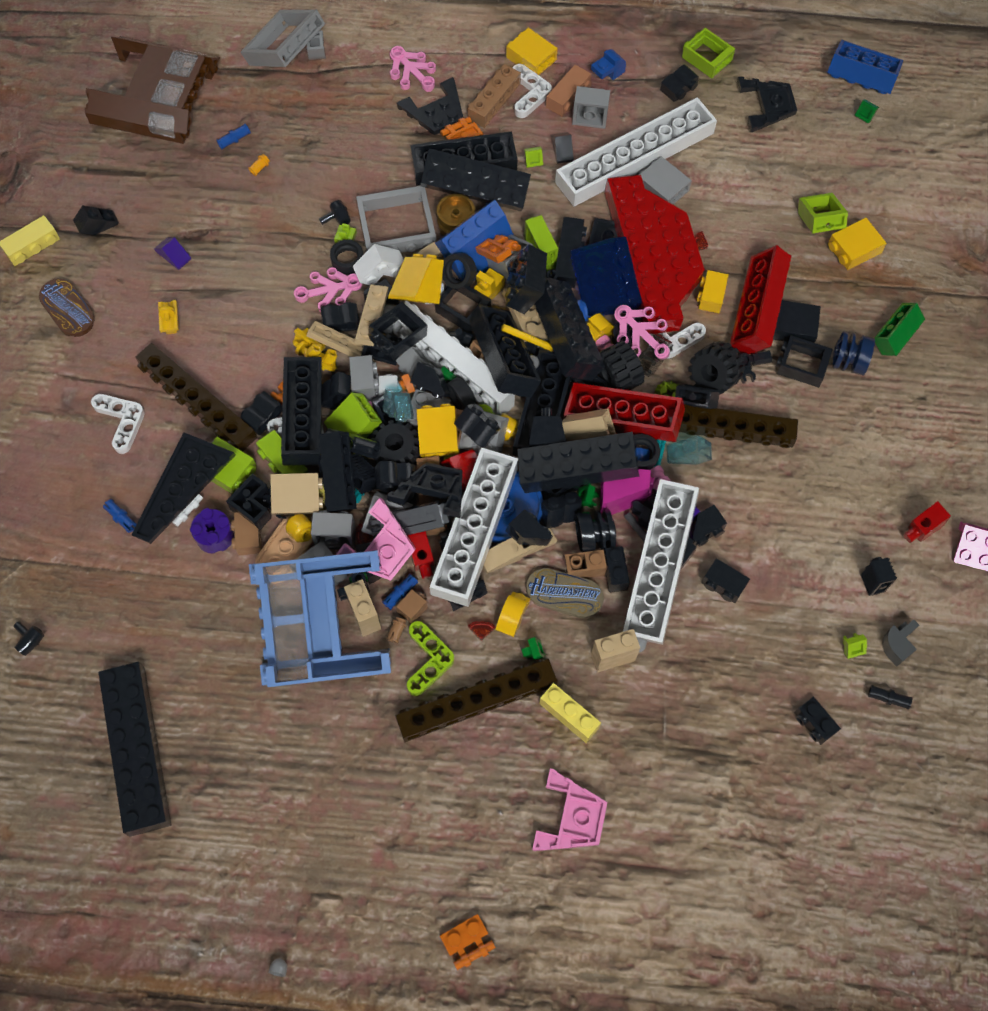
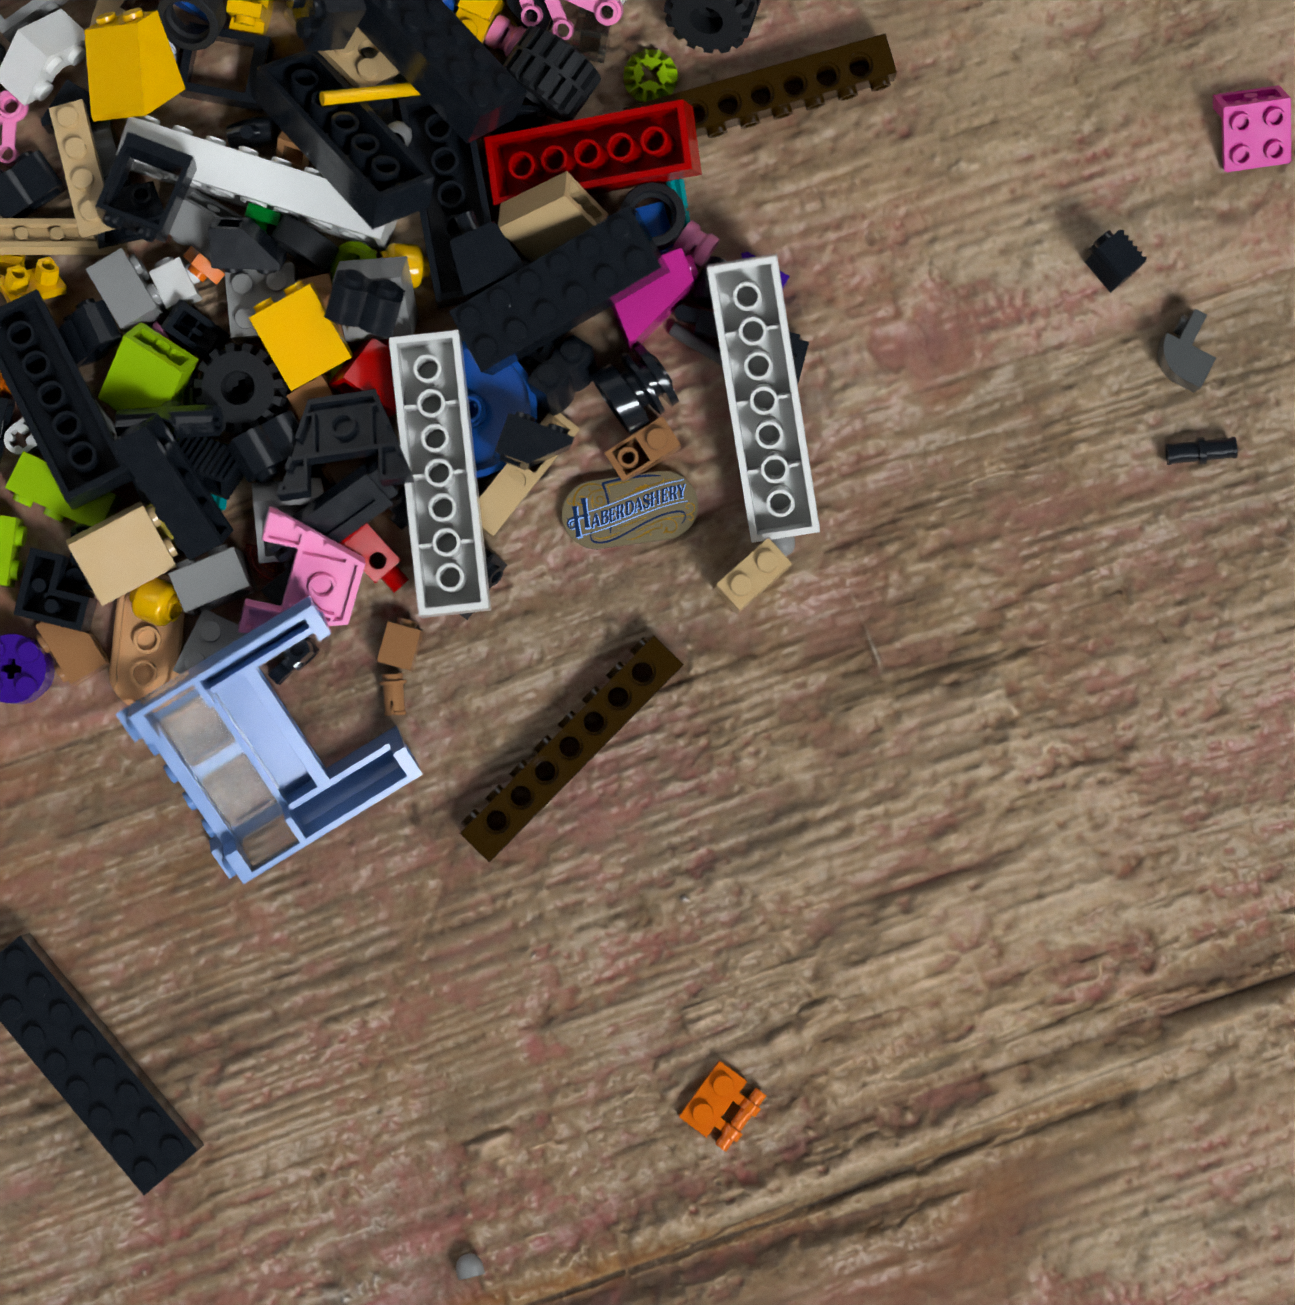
camera: 30 degrees left, 20 degrees up
tan brick [344,579,381,637] -> none
blue pin [382,574,418,610] -> none
clear light blue slope [383,389,414,422] -> none
lime beam [407,621,454,696] -> none
clear red tile [468,621,496,641] -> none
yellow brick [495,592,531,637] -> none
green tile [521,637,547,660] -> none
bright pink wing [532,768,608,851] -> none
light yellow brick [539,683,601,743] -> none
green tile [577,484,599,508] -> none
black brick [604,546,630,593] -> none
clear light blue slope [667,435,712,465] -> none
black brick [675,384,720,409] -> none
black slope [691,505,727,547] -> none
black brick [701,558,750,603] -> none
black bracket [794,697,841,745] -> none
lime tile [843,633,867,659] -> none
red torso [903,501,951,543] -> none

